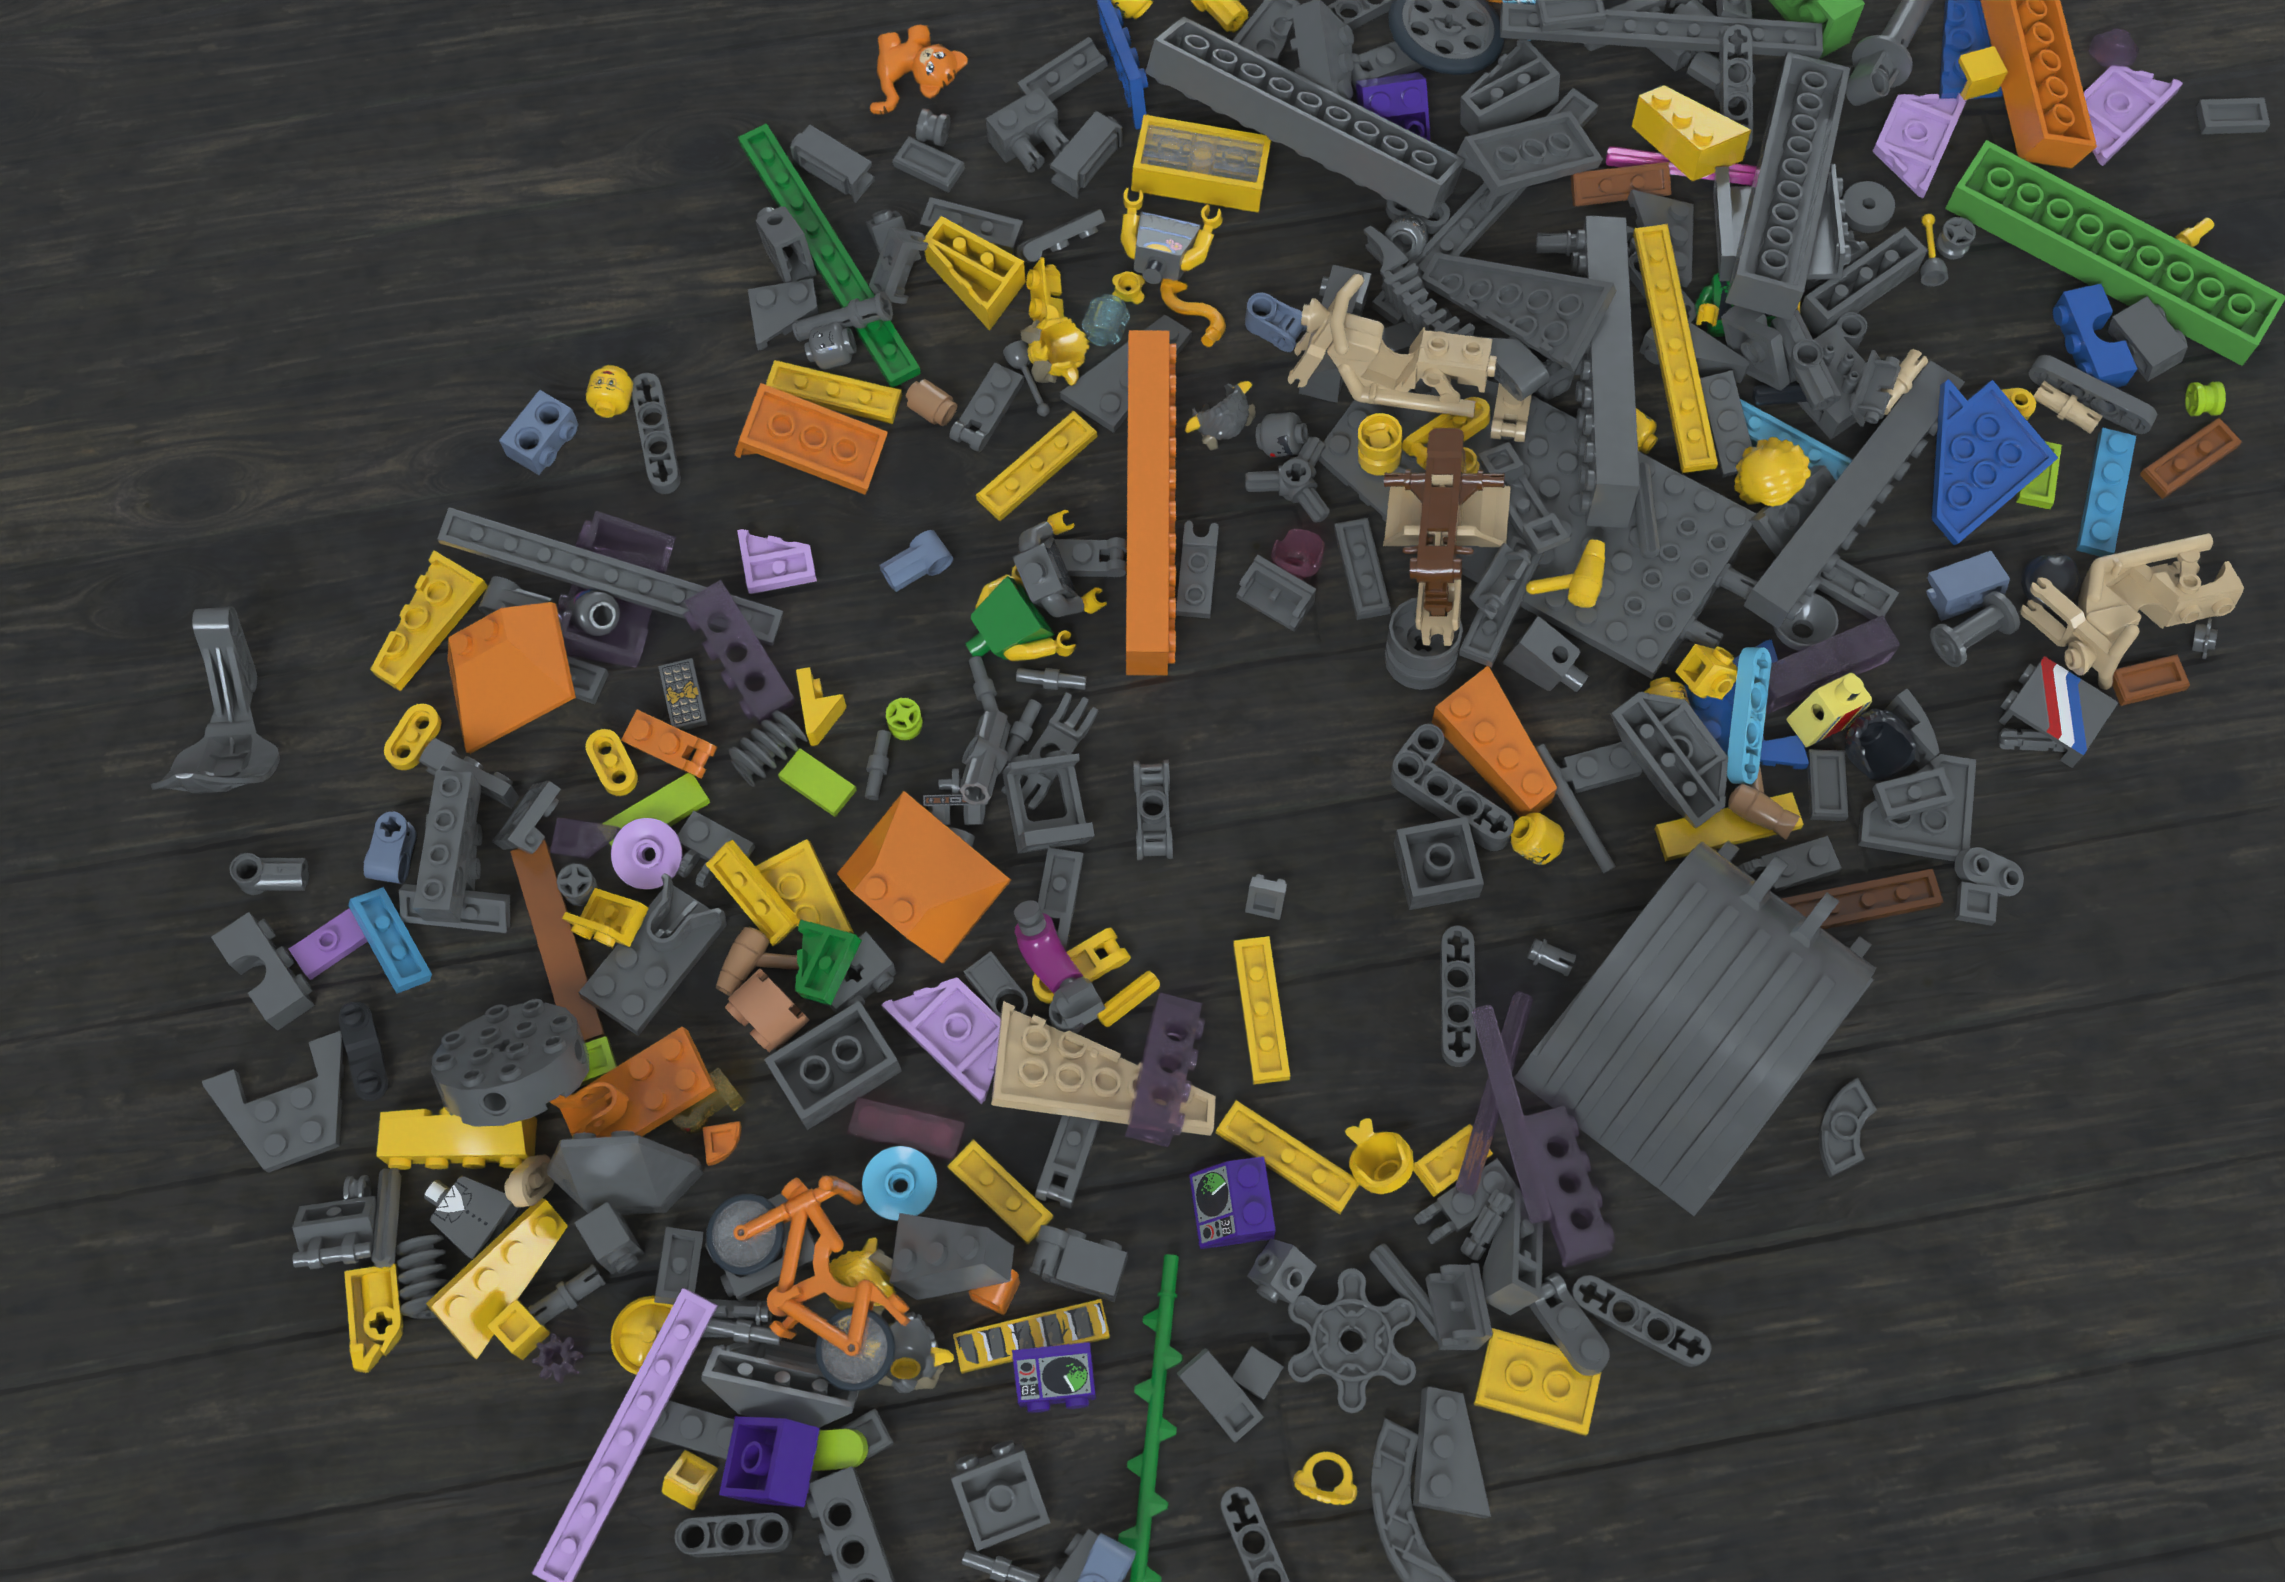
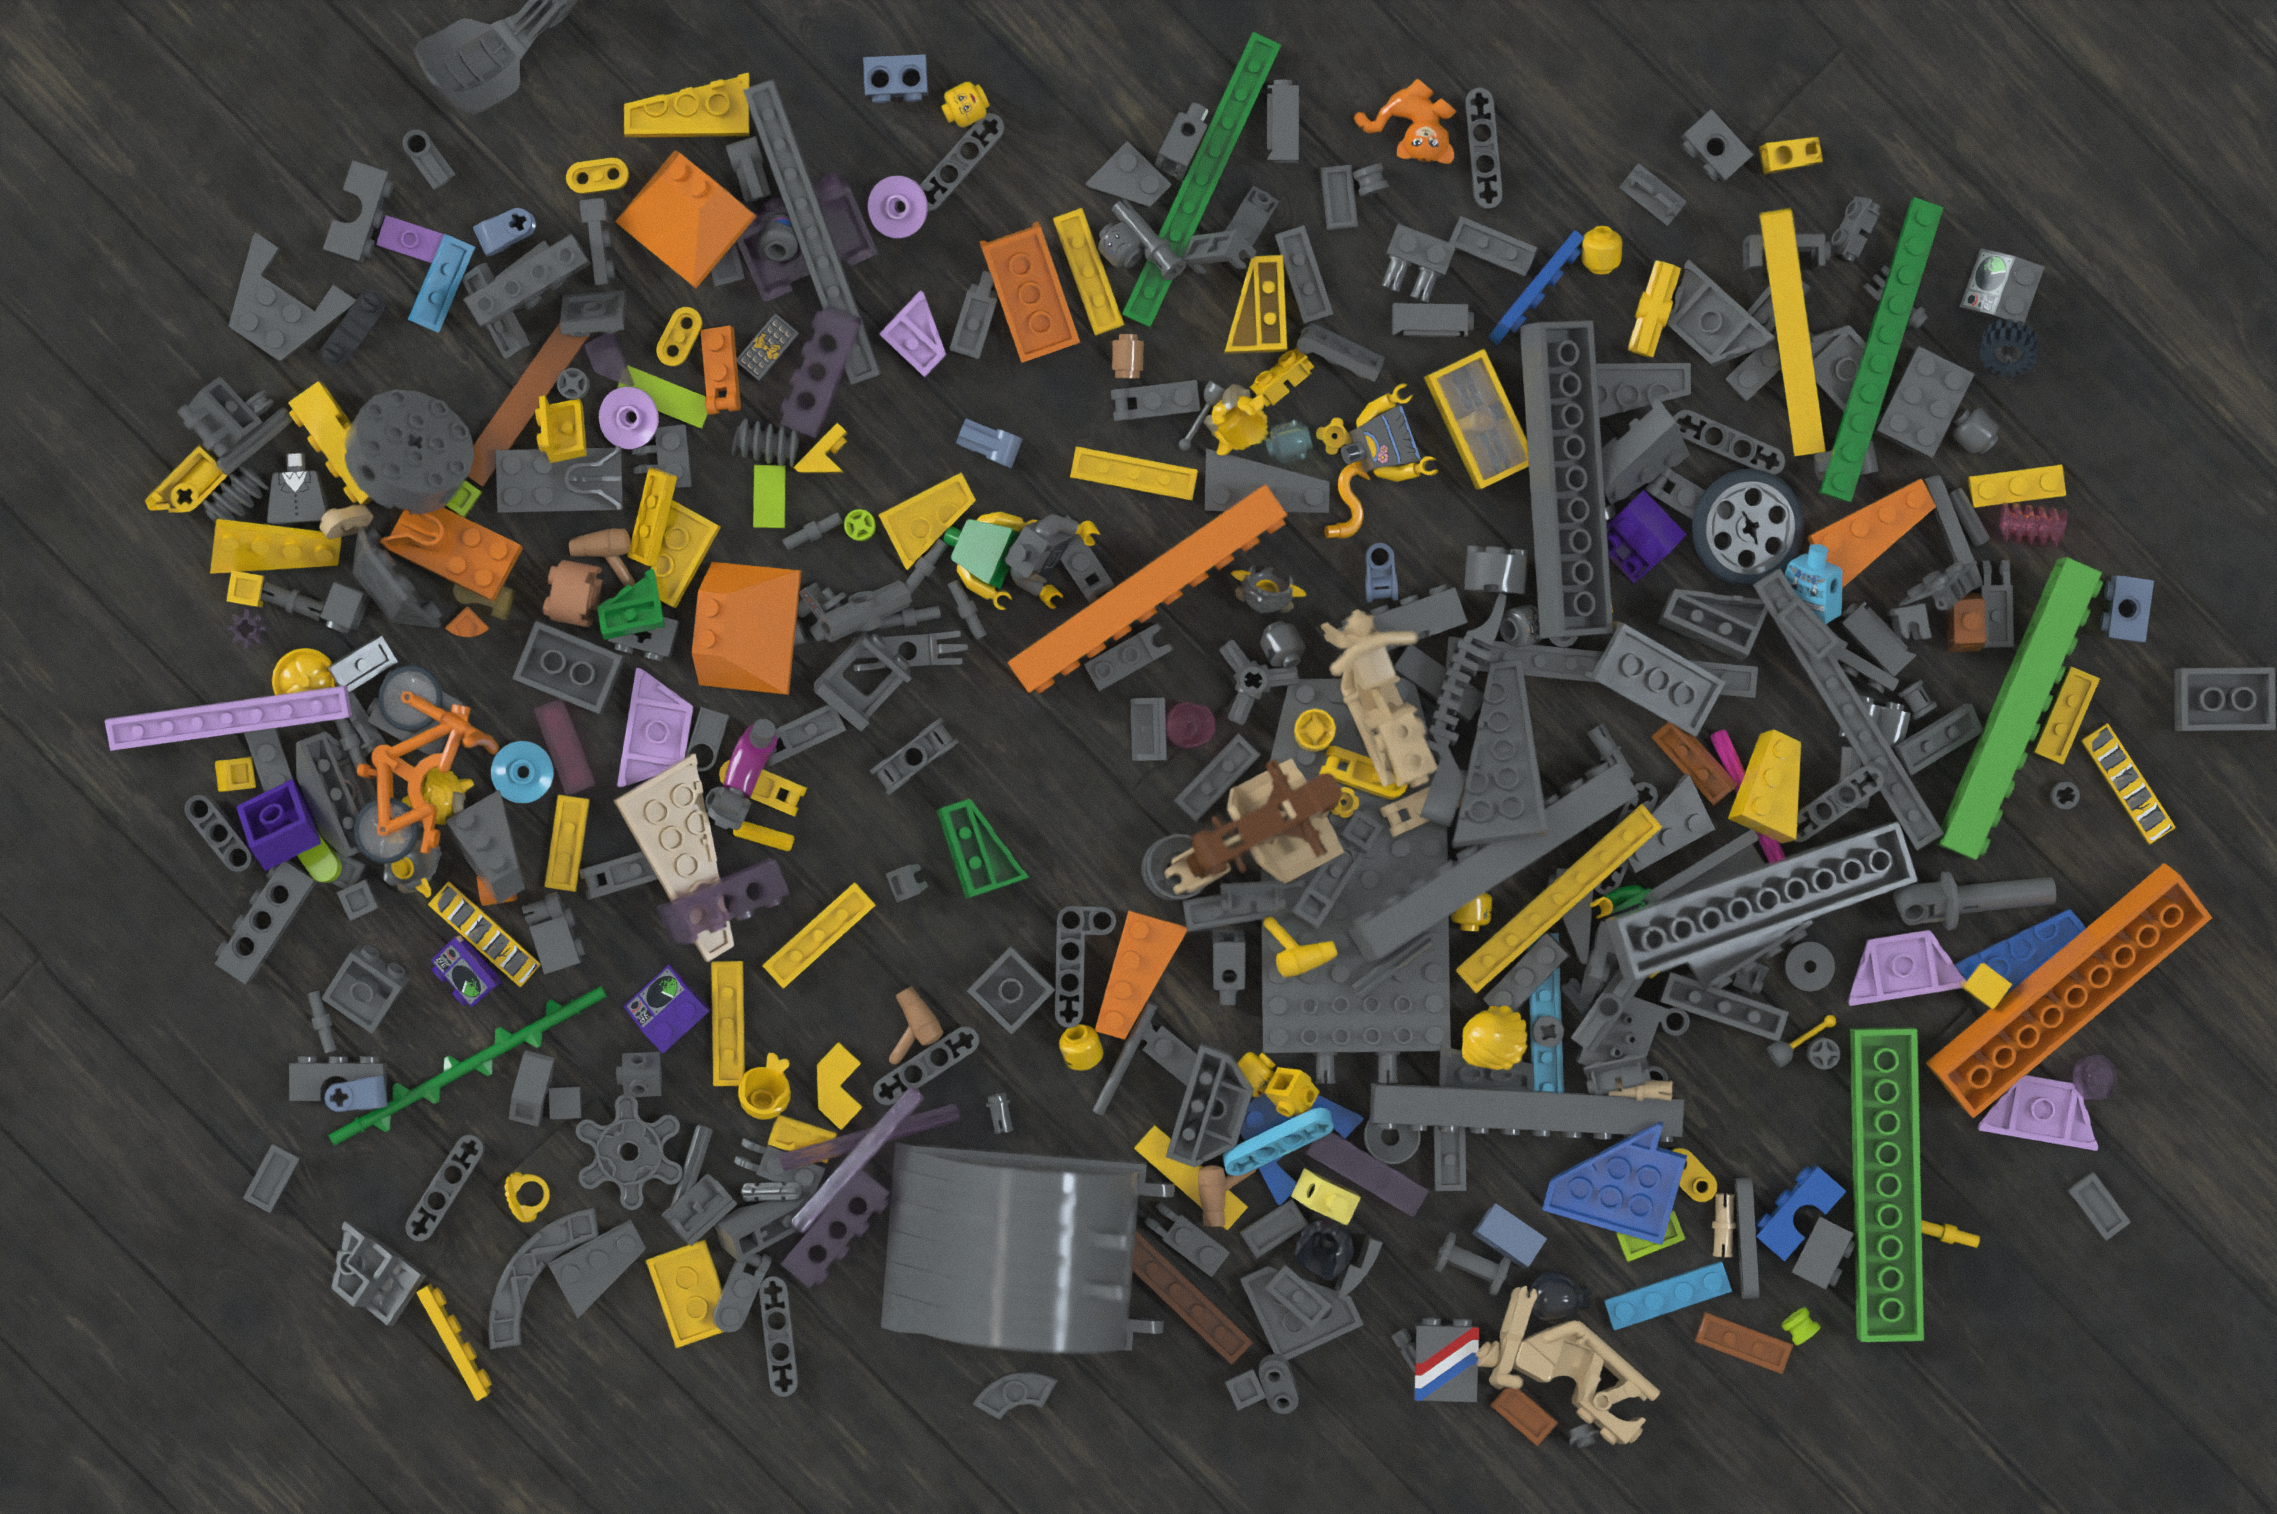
camera: 55 degrees right, 20 degrees up
none -> dark grey tile [337,879,380,921]
none -> yellow tile [817,1042,862,1130]
none -> lavender dish [868,176,928,238]
none -> yellow wing [878,472,976,570]
none -> medium nougat piece [889,986,943,1065]
none -> green wedge [936,799,1029,898]
none -> dark grey hinge [949,271,998,359]
none -> dark grey brick [1464,546,1529,594]
none -> dark grey beam [1465,88,1502,210]
none -> dark grey wheel [1531,1015,1564,1047]

